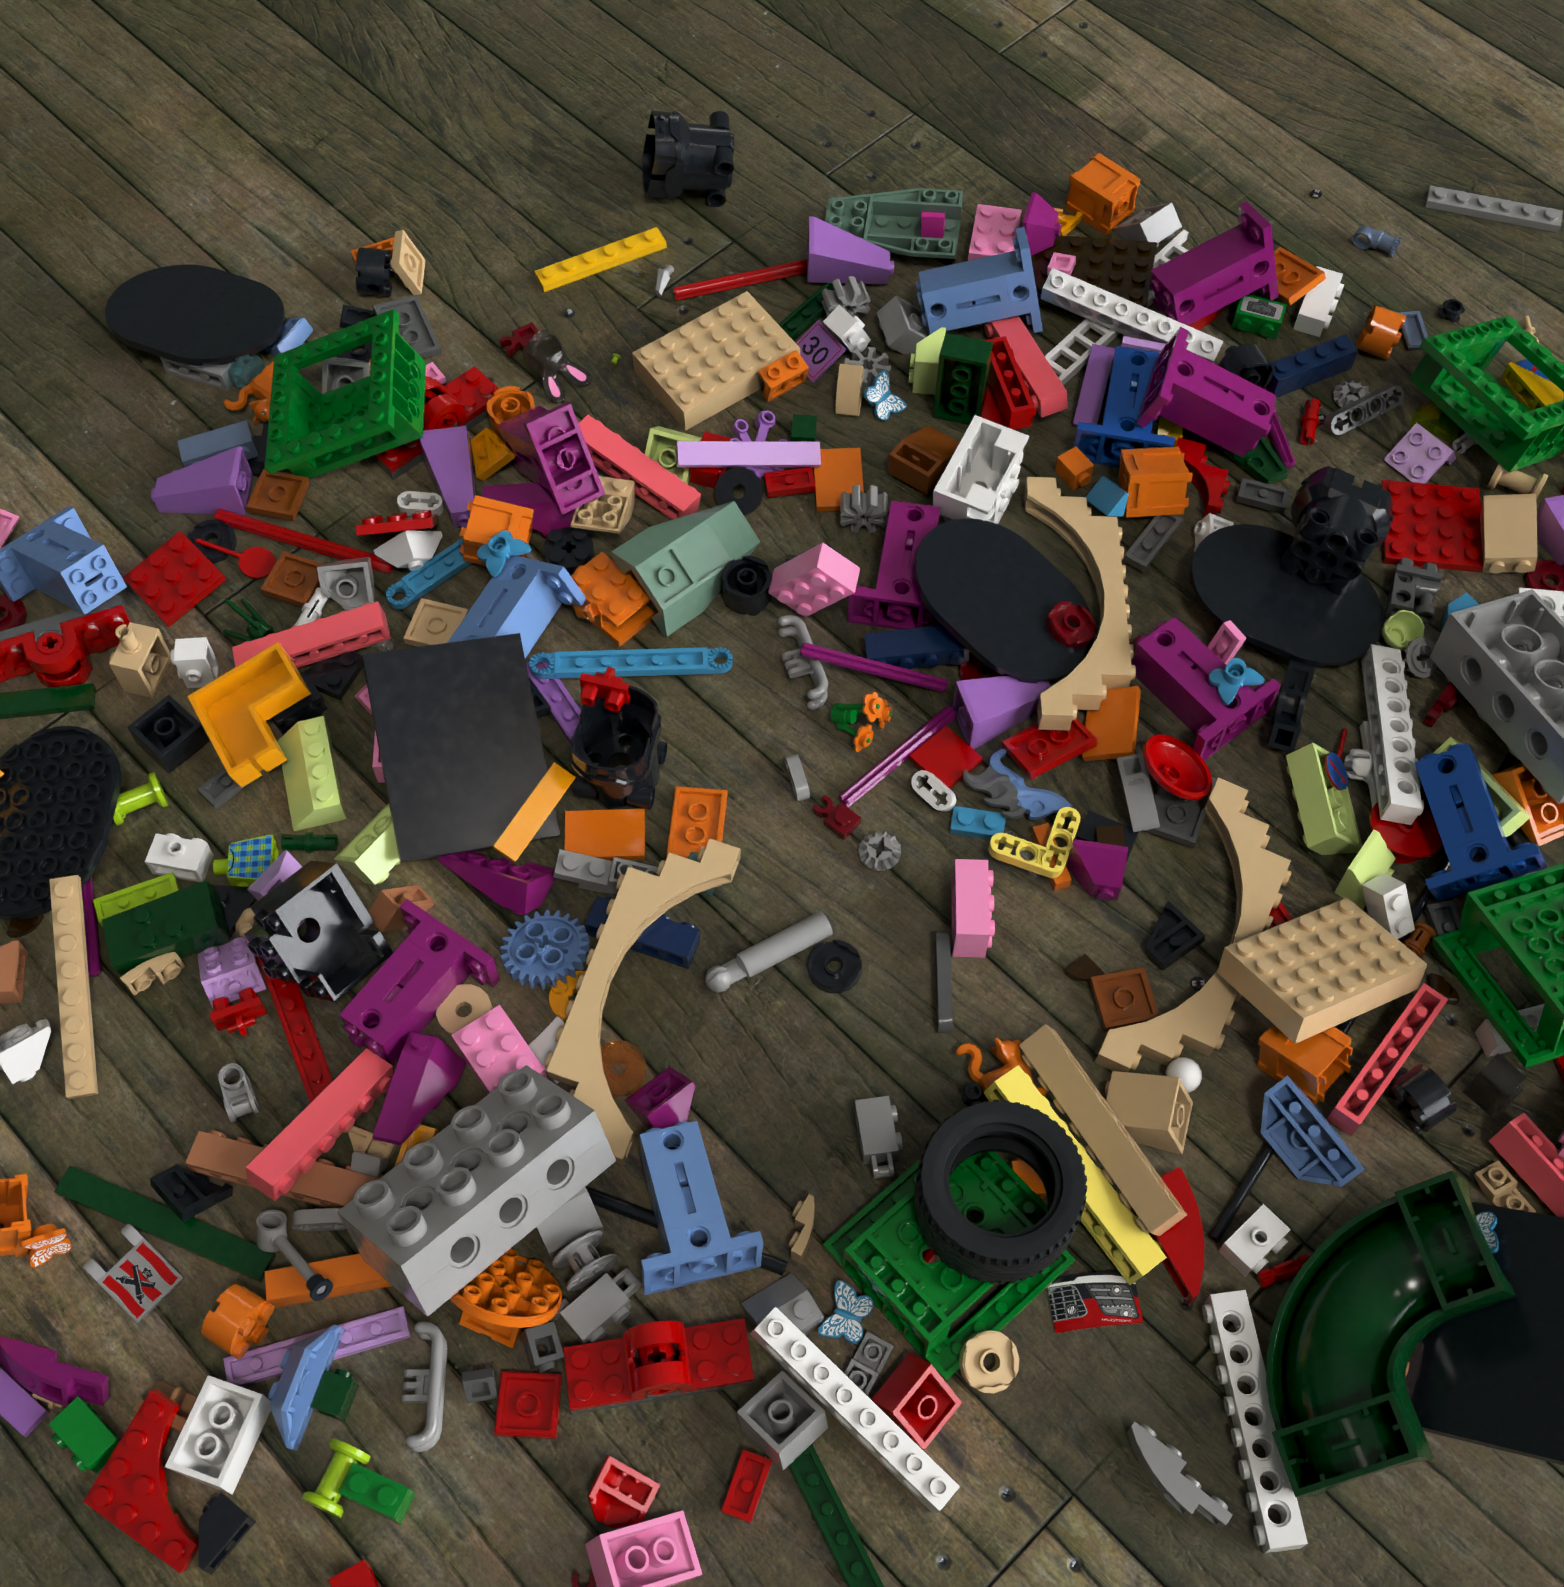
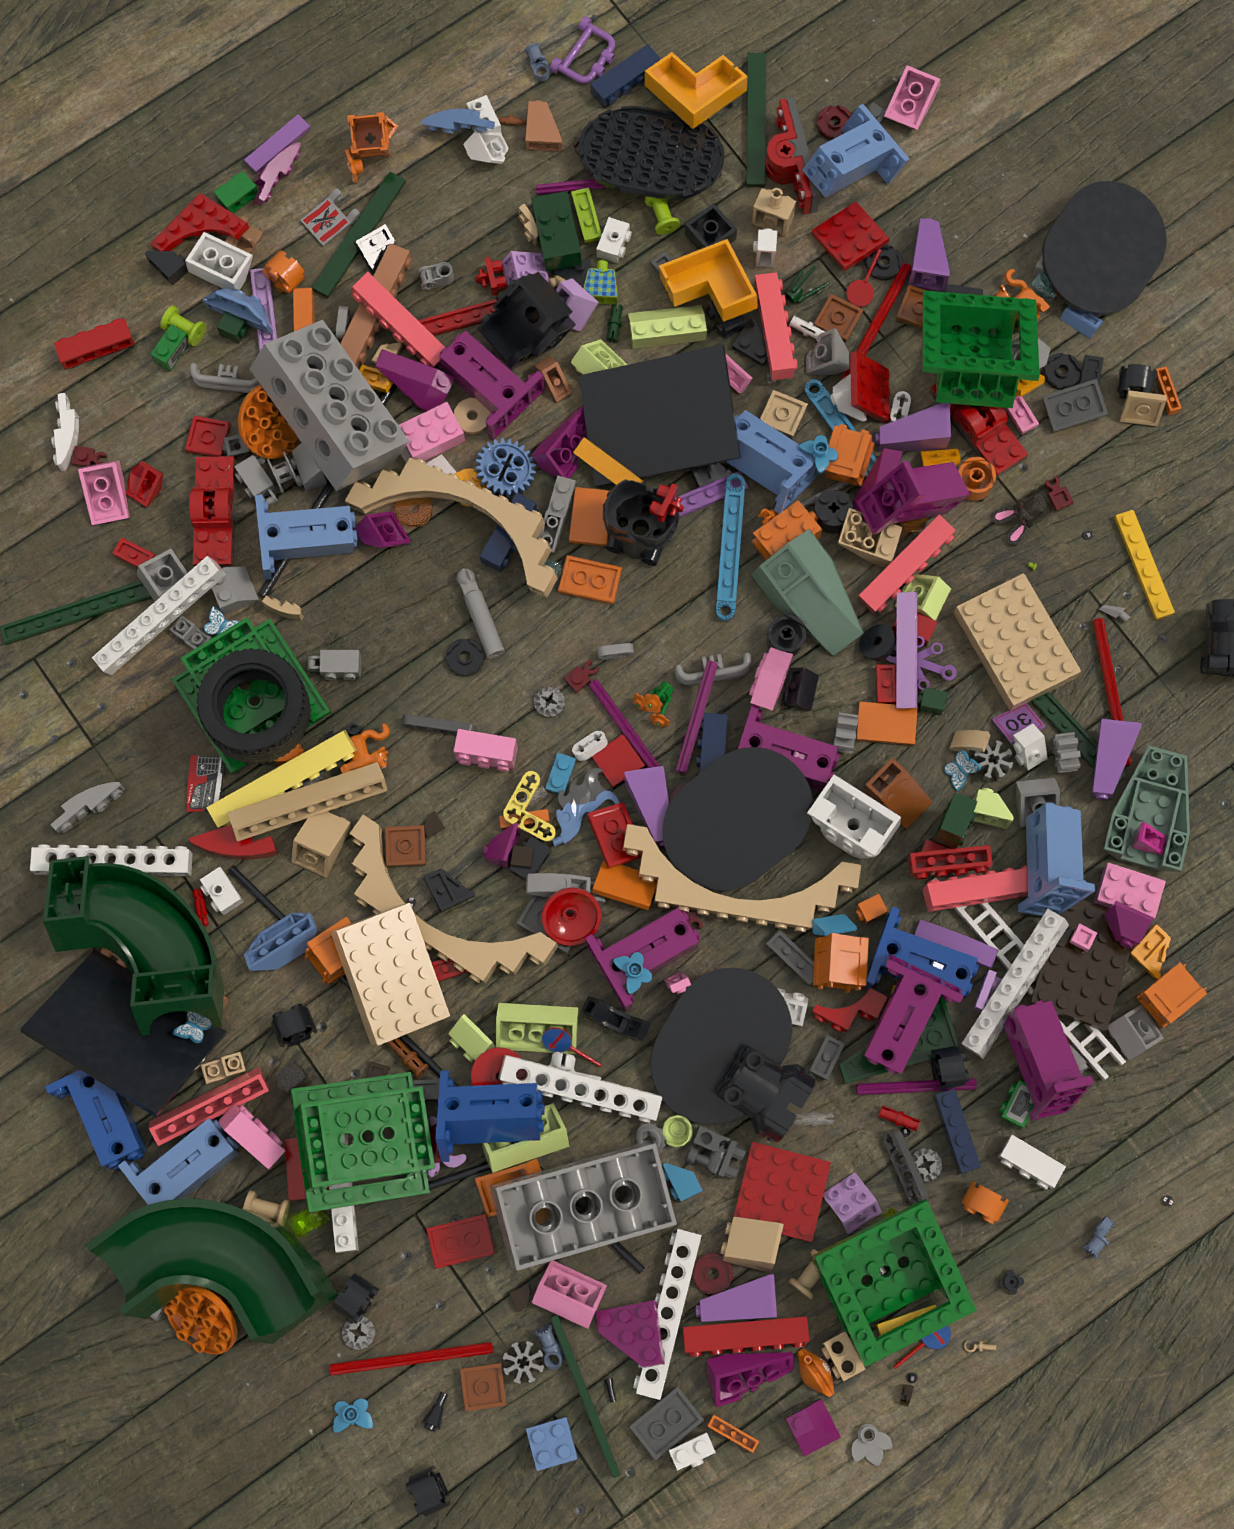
camera: 100 degrees right, 15 degrees up
tan plate [49,875,98,1099] -> none
sand blue brick [177,420,258,467] -> none
light grey piece [256,1210,333,1301] -> none
light grey slope [351,1151,390,1177] -> none
dark grey tile [462,1364,498,1403] -> none
orange bracket [758,350,809,402] -> none
red slope [871,1353,962,1451] -> none
tan tile [959,1330,1019,1394] -> none
dark red tile [1046,601,1096,648] -> none
white piece [1165,1057,1202,1093] -> none
orange plate [1274,247,1326,306] -> none
coral brick [1327,983,1448,1136] -> none
white brick [1362,873,1415,939] -> none
sand blue tile [1398,311,1428,350] -> none
dark red plate [1423,682,1458,727] -> none
light grey plate [1425,185,1563,233] -> none

